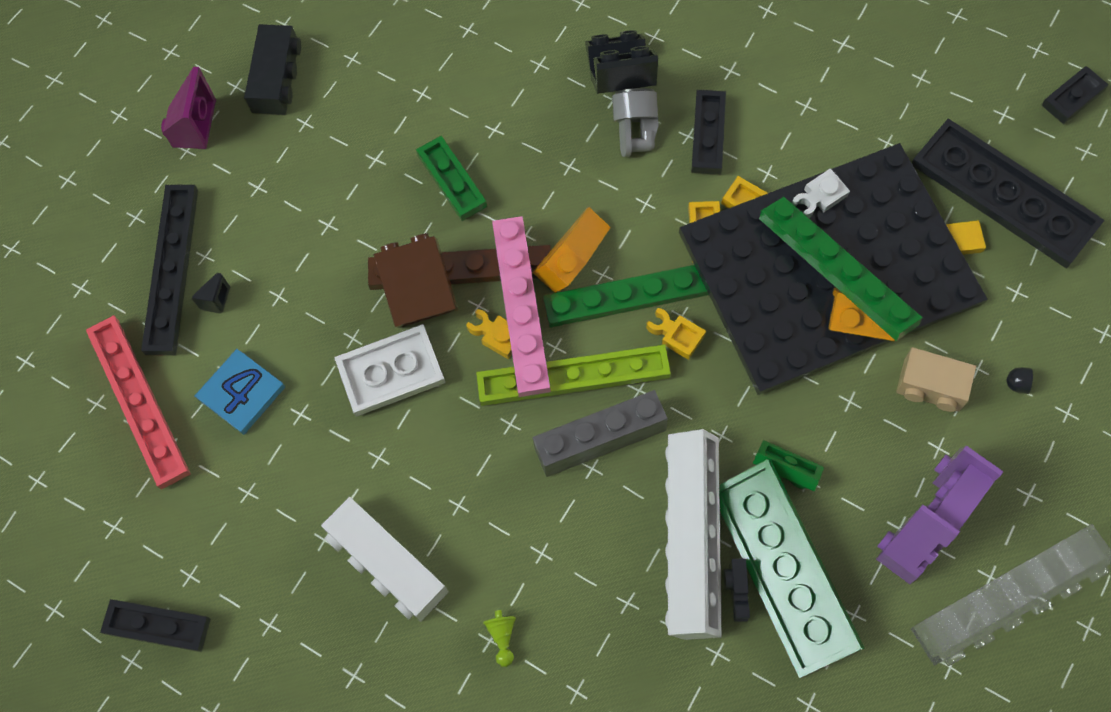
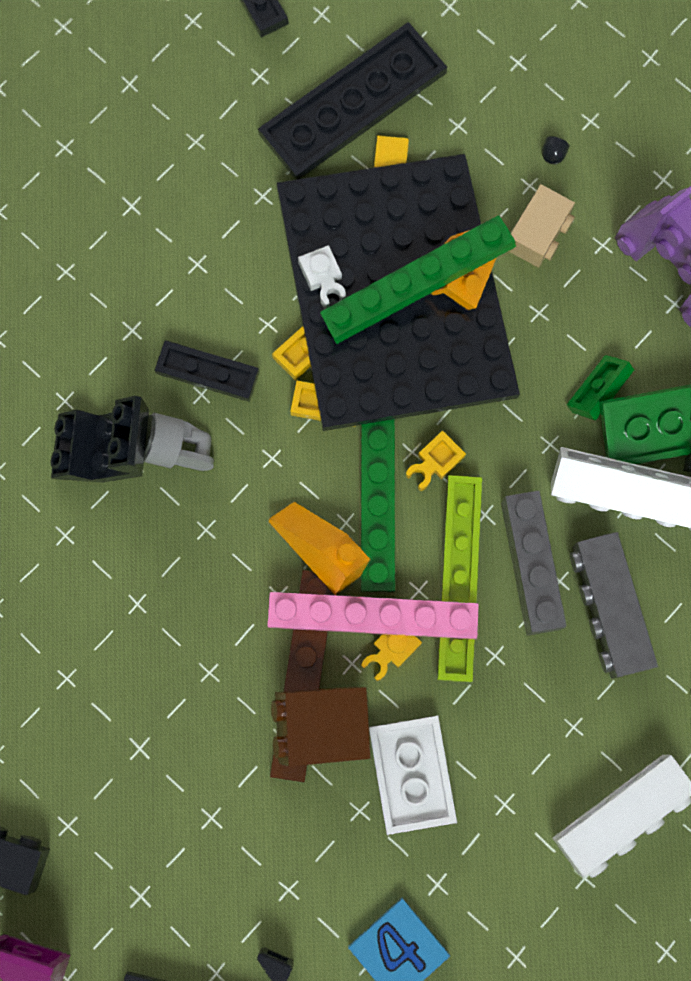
camera: 80 degrees left, 10 degrees up
green plate [416,135,488,221] -> none
none -> flat silver brick [570,532,658,679]

